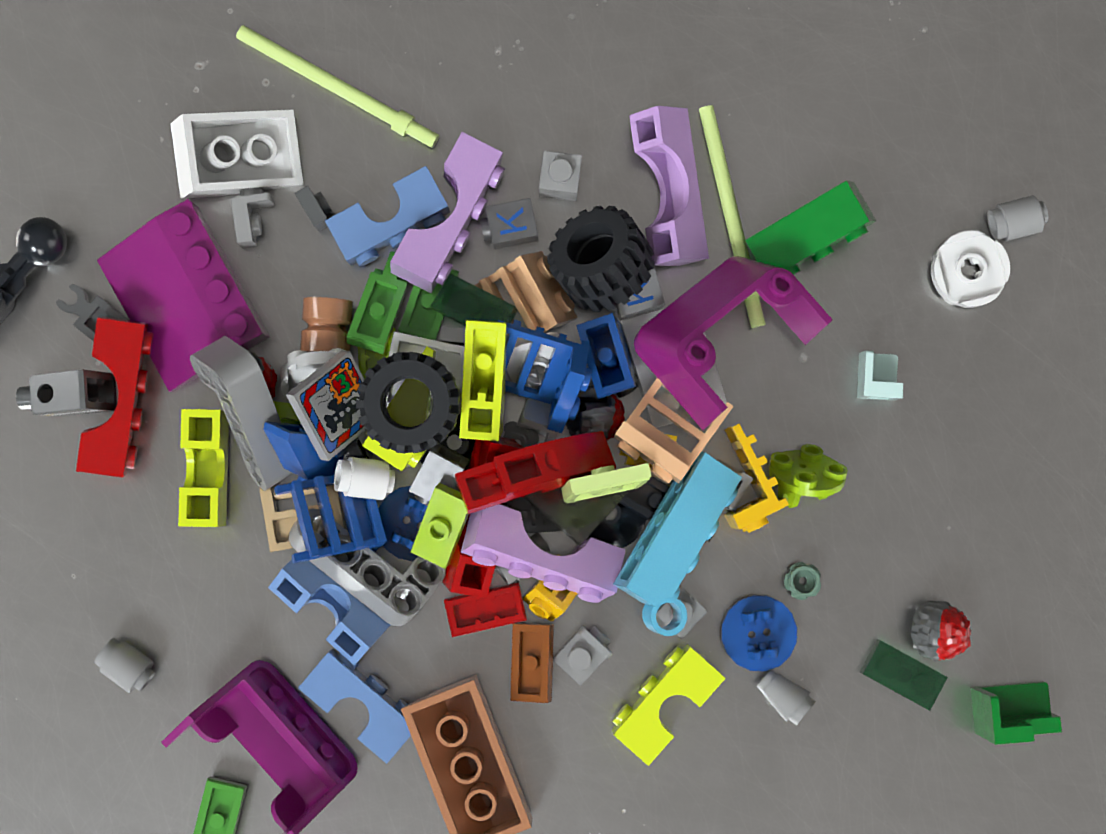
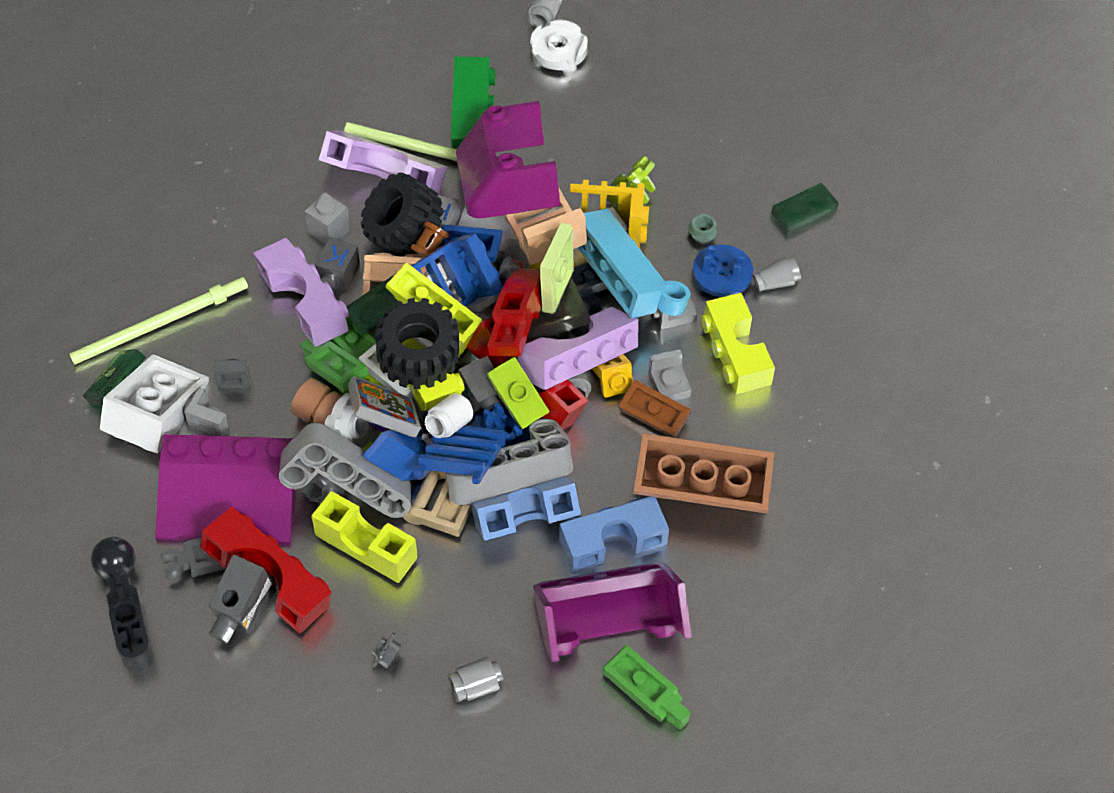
camera: 55 degrees left, 30 degrees down
medium blue arch [325,166,450,267] -> none
red plate [444,582,527,637] -> none
light aqua panel [857,350,903,400] -> none
piece [911,601,972,662] -> none
green panel [970,681,1062,745] -> none
none -> clear green plate [83,349,146,405]
none -> dark grey plate [371,632,401,669]
none -> dark orange bush [410,221,450,260]

